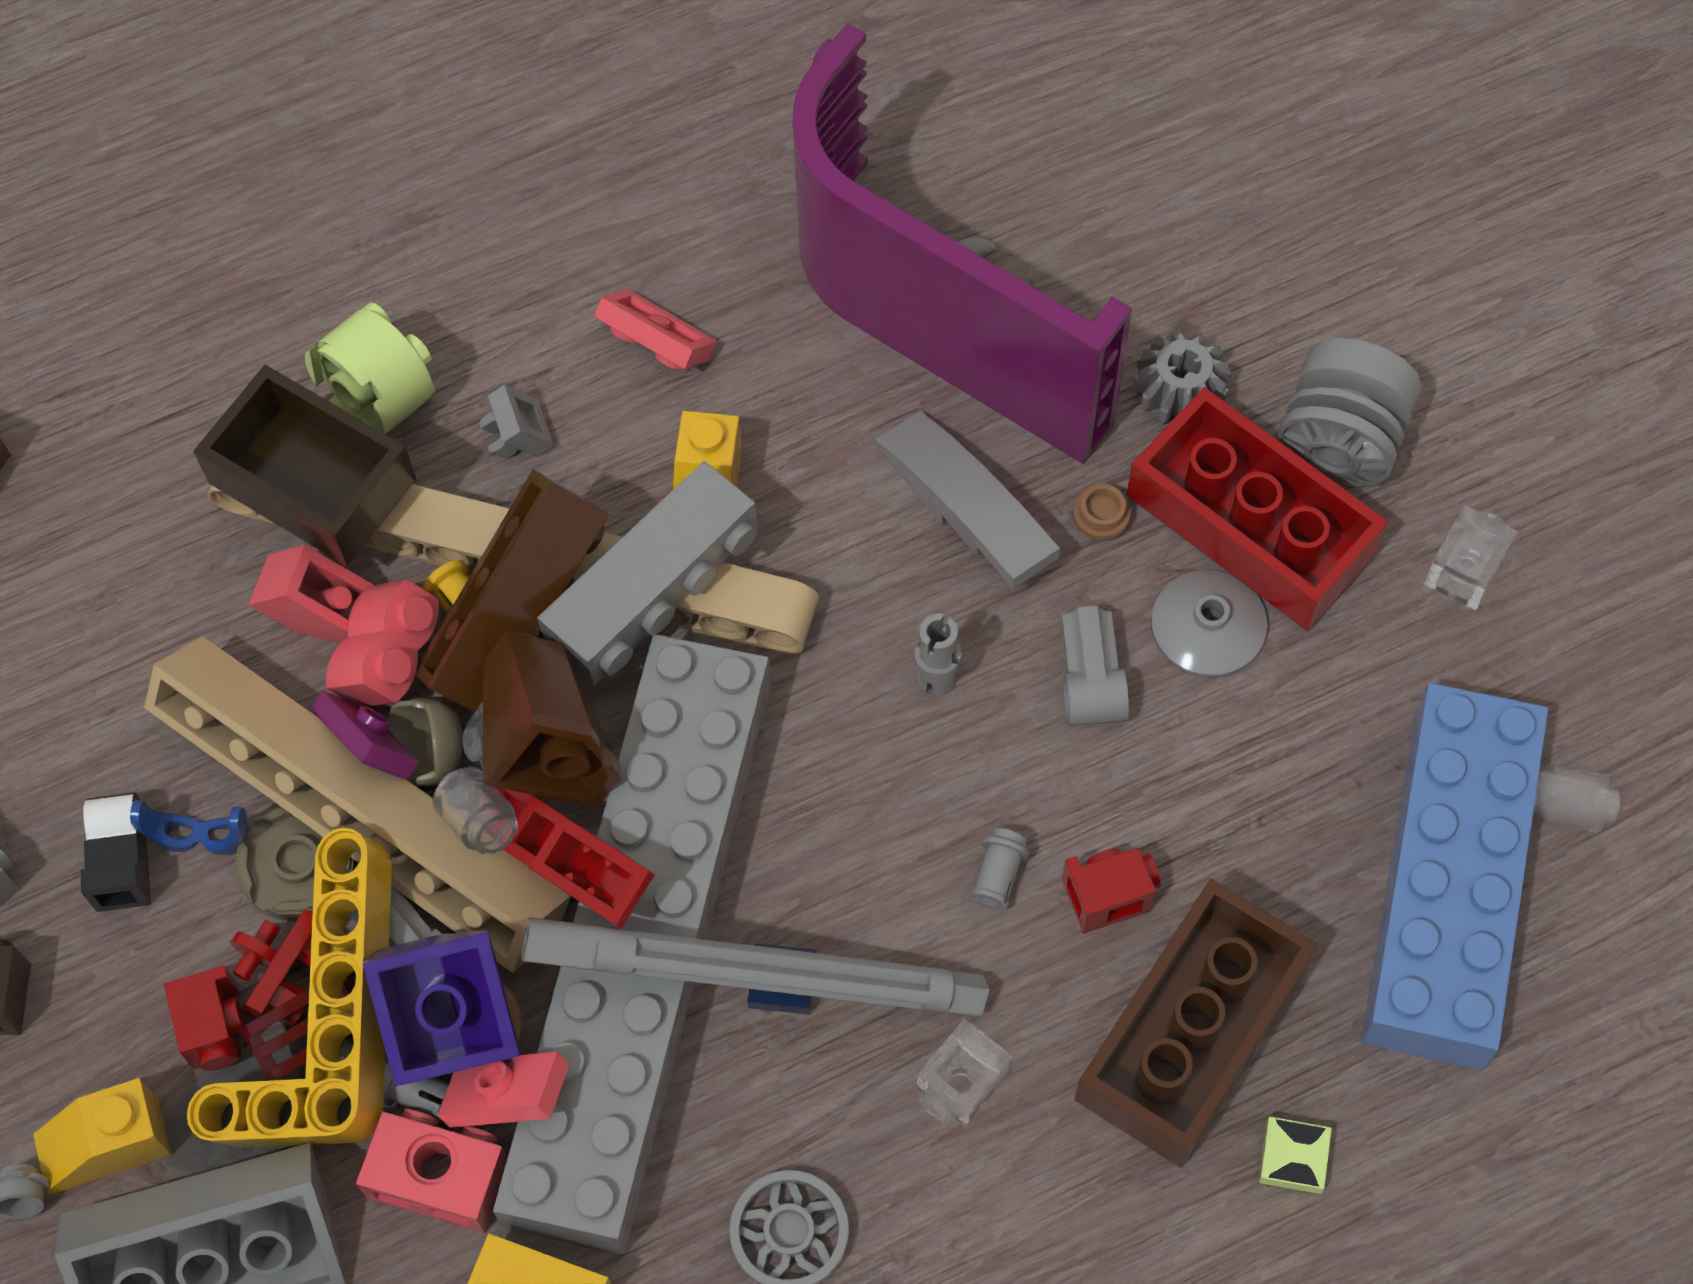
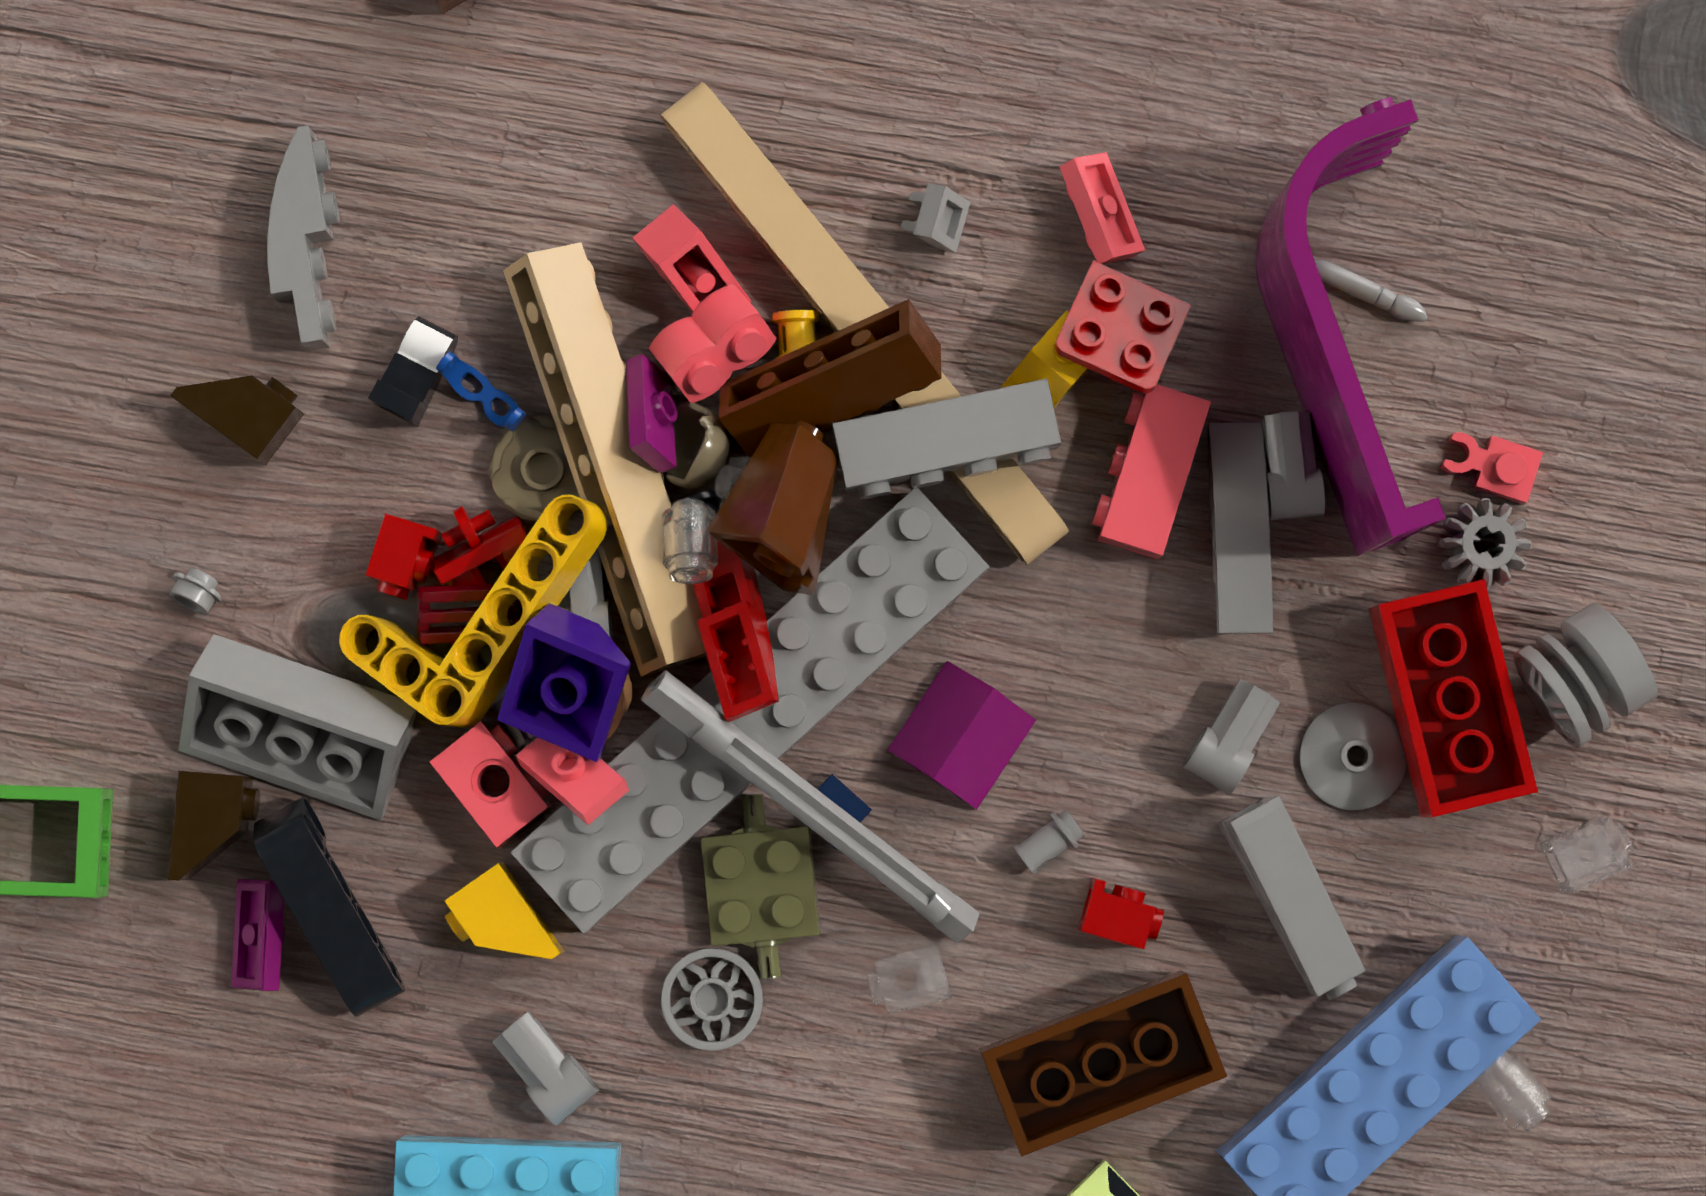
camera: 30 degrees right, 20 degrees up
yellow slope [33,1078,172,1195] -> none
dark brown piece [193,364,416,567] -> none
yellowish green brick [305,302,435,435] -> none
light grey pin [914,613,962,696] -> none
medium nougat plate [1073,484,1131,540] -> none
none -> olive plate [701,793,821,979]
none -> magenta slope [887,661,1036,810]
none -> bracket [1054,260,1191,394]
none -> coral brick [1091,384,1211,560]
none -> light grey slope [1218,796,1366,1000]
none -> light grey piece [1262,411,1325,521]
none -> coral plate [1440,432,1543,505]

